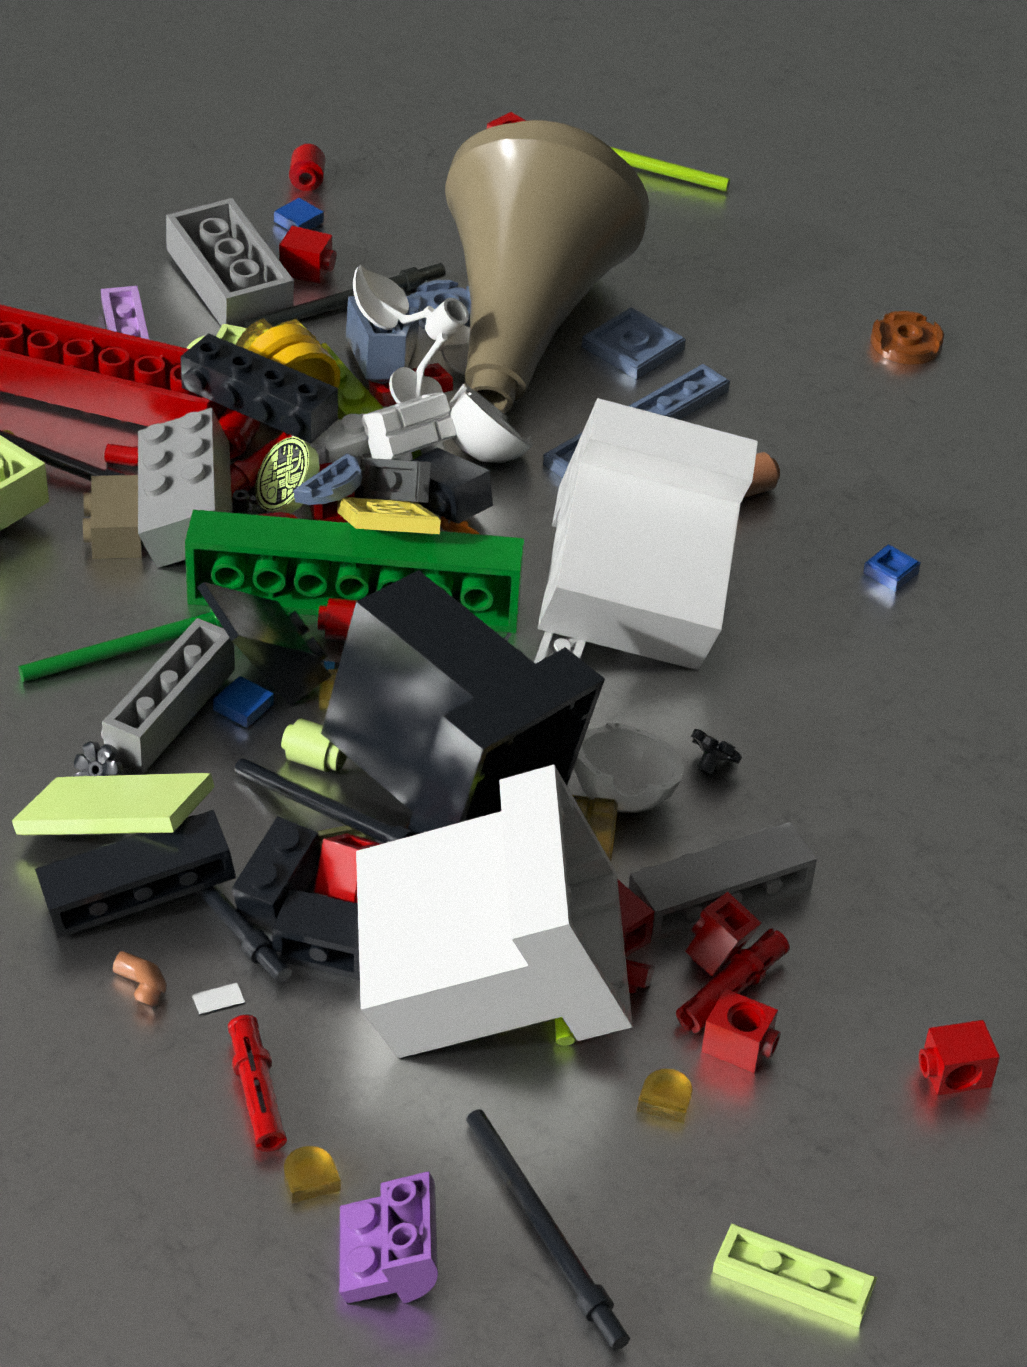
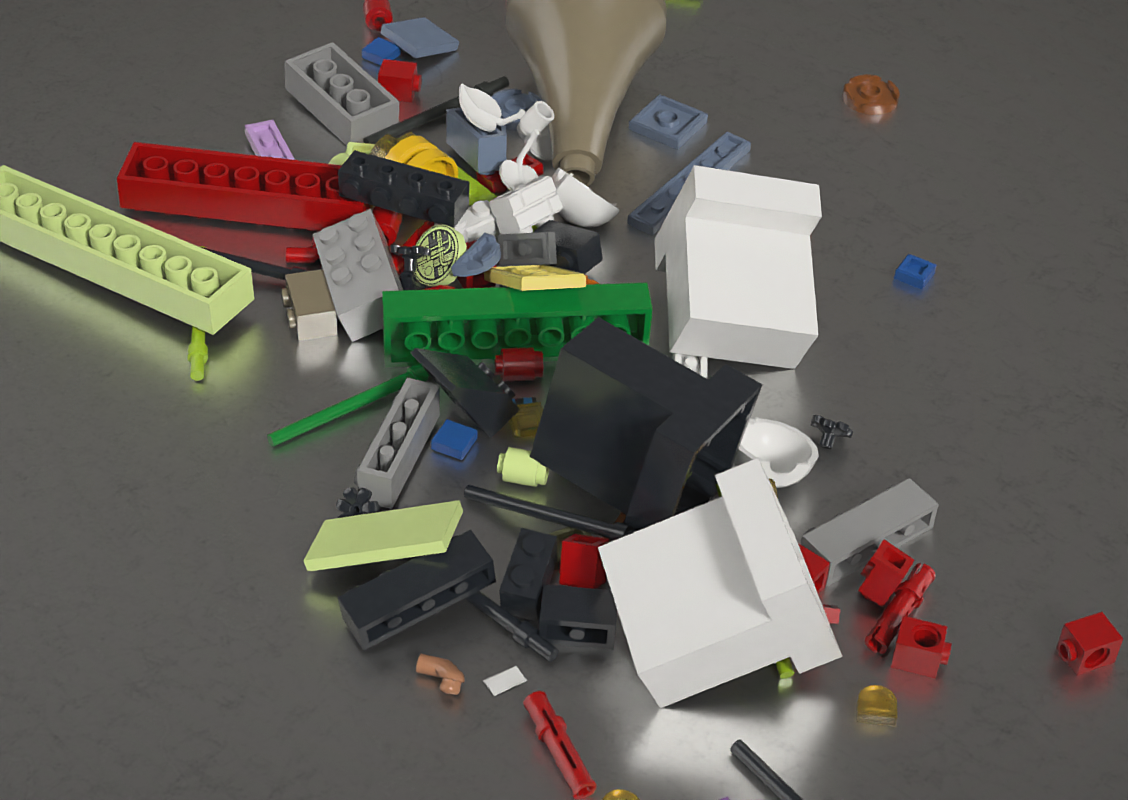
camera: 10 degrees left, 0 degrees up
none -> sand blue tile [381,17,459,58]
none -> black plant [390,245,432,272]

